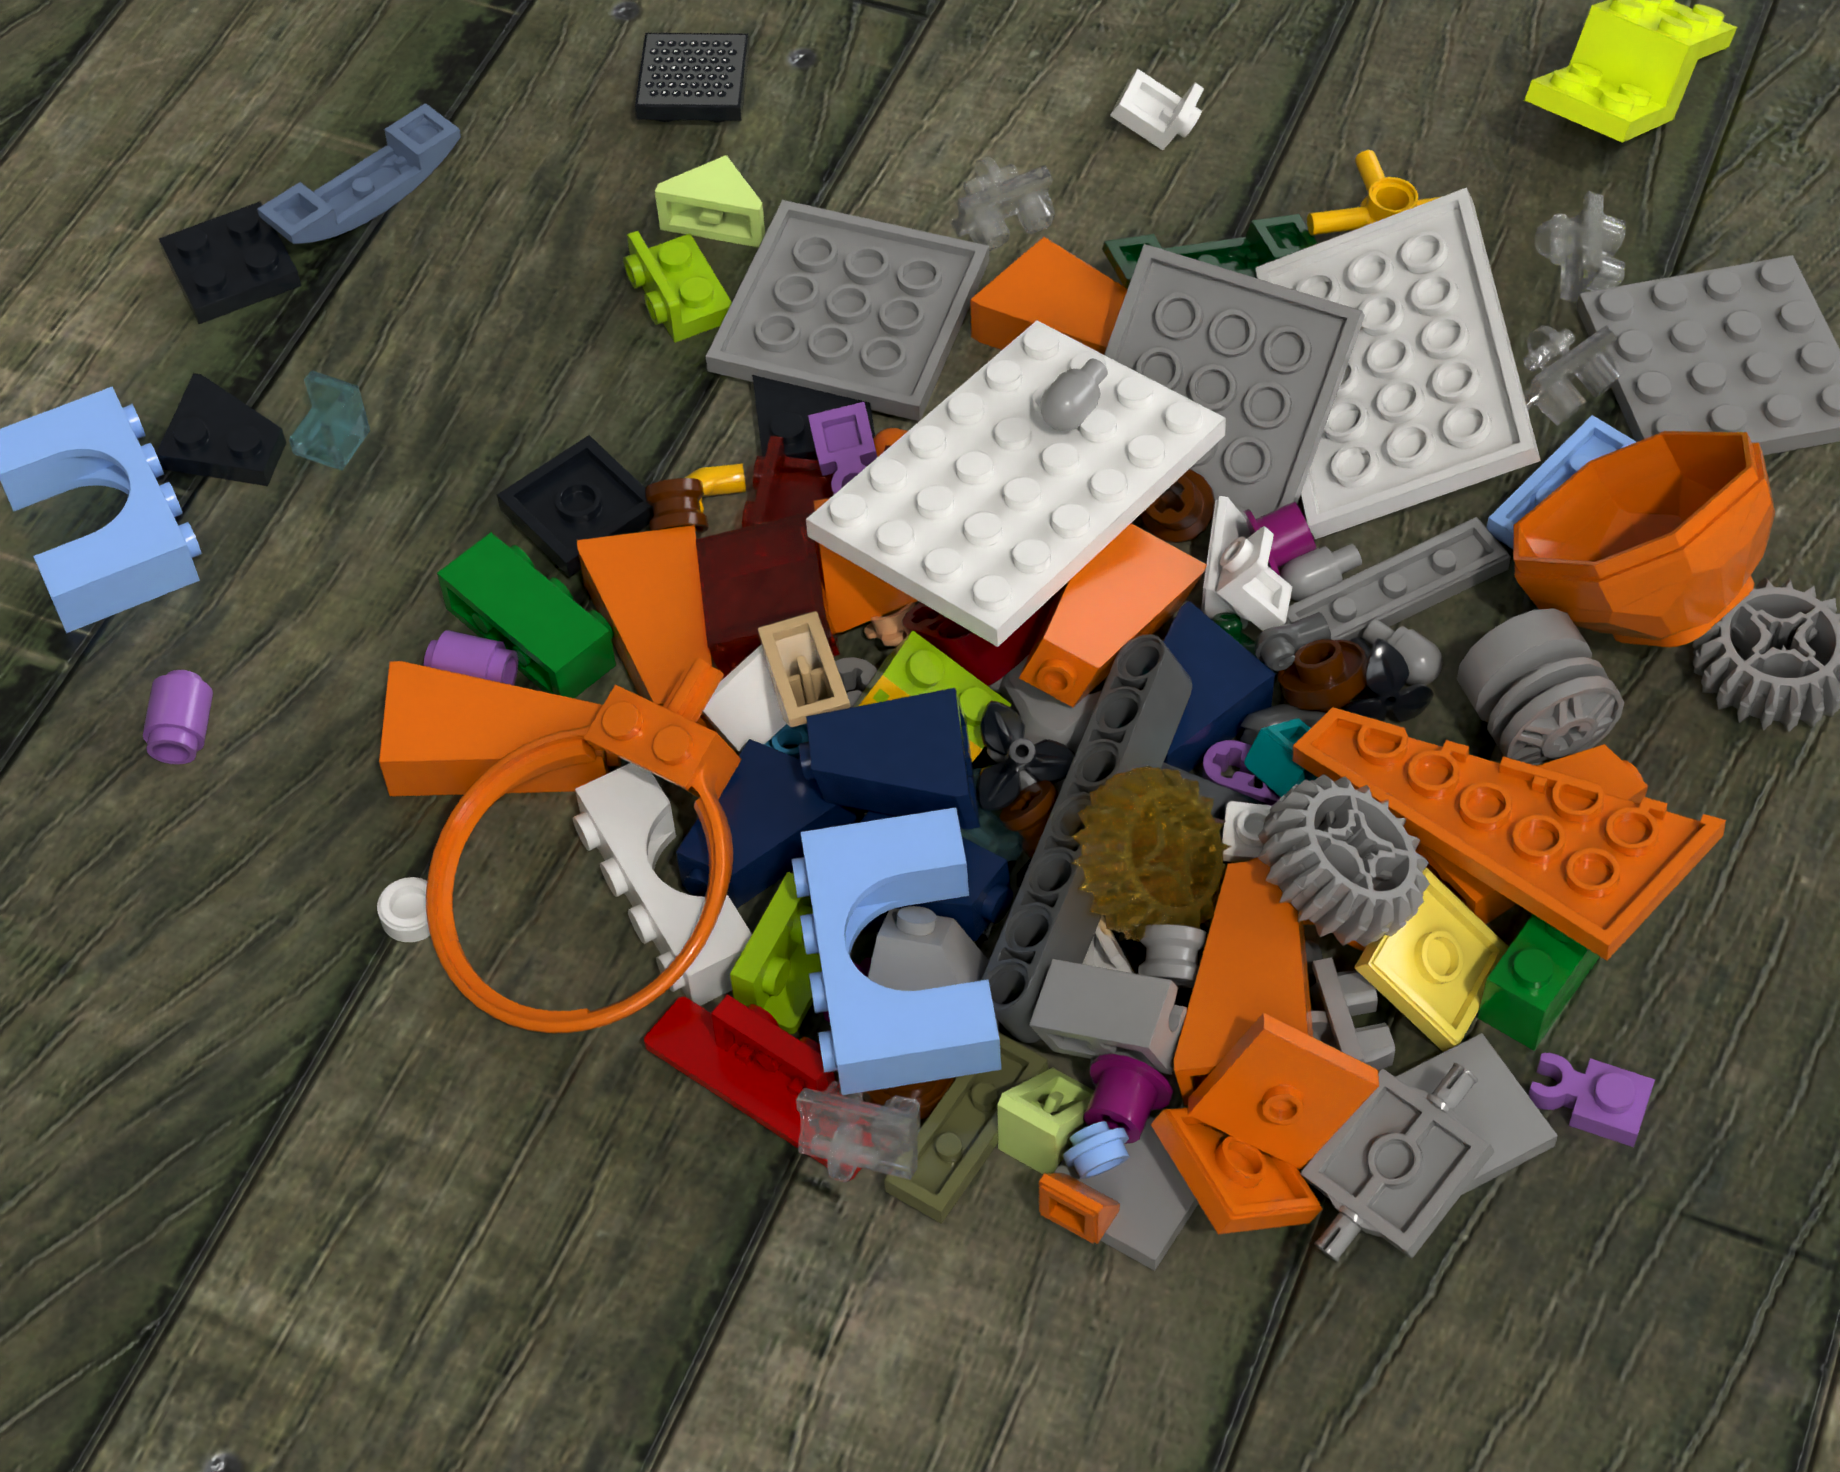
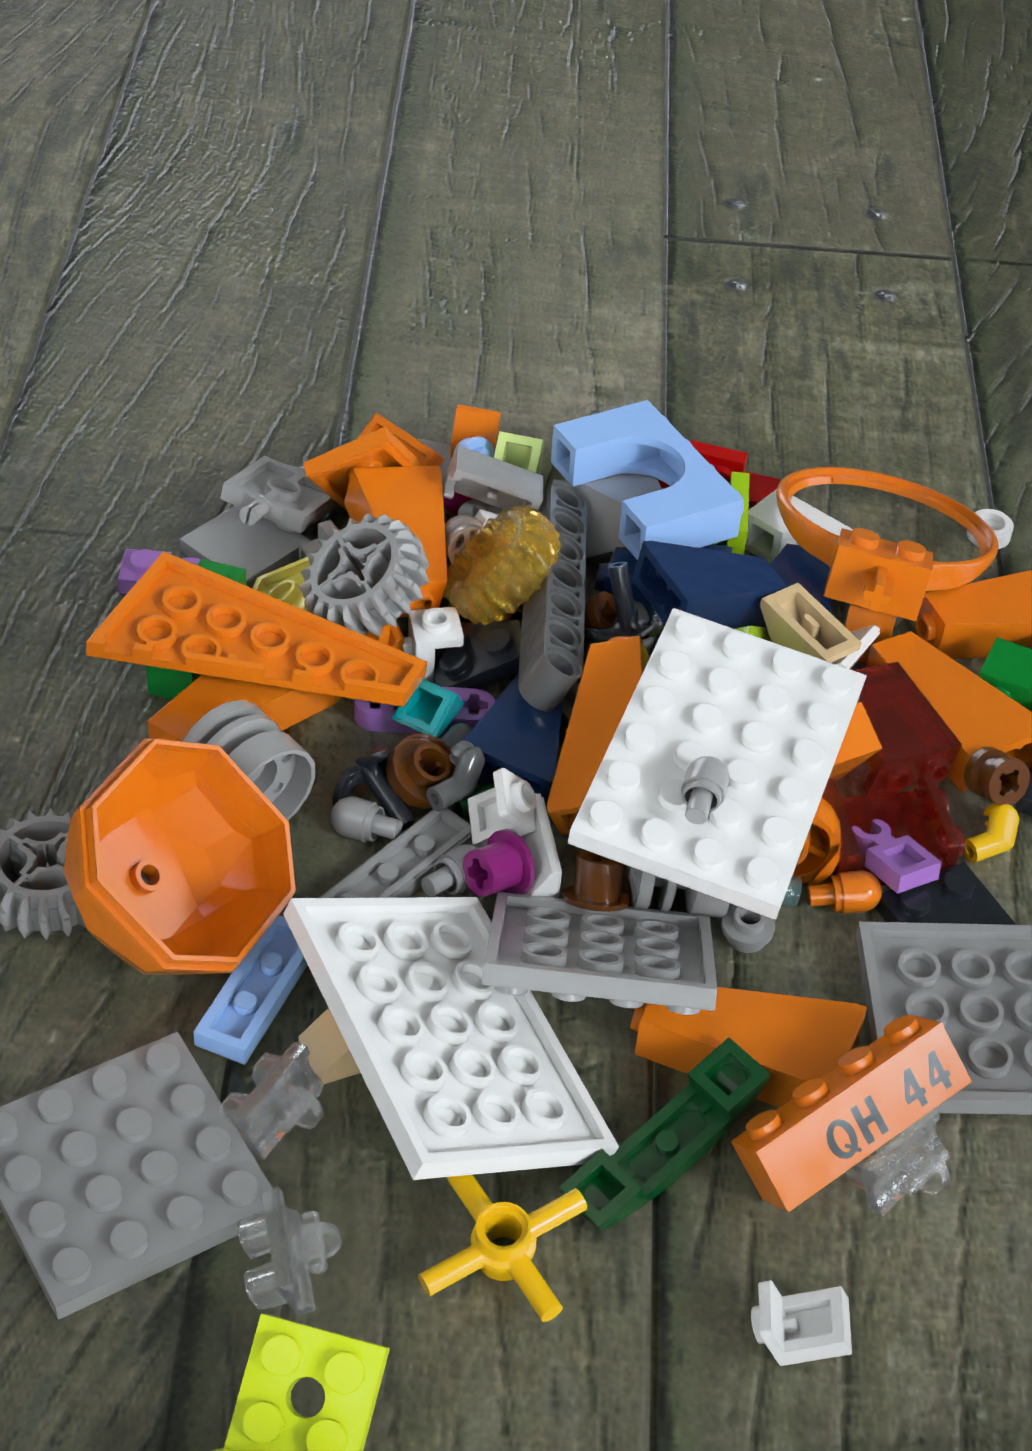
camera: 155 degrees right, 10 degrees down
none -> orange brick [731,1015,972,1212]

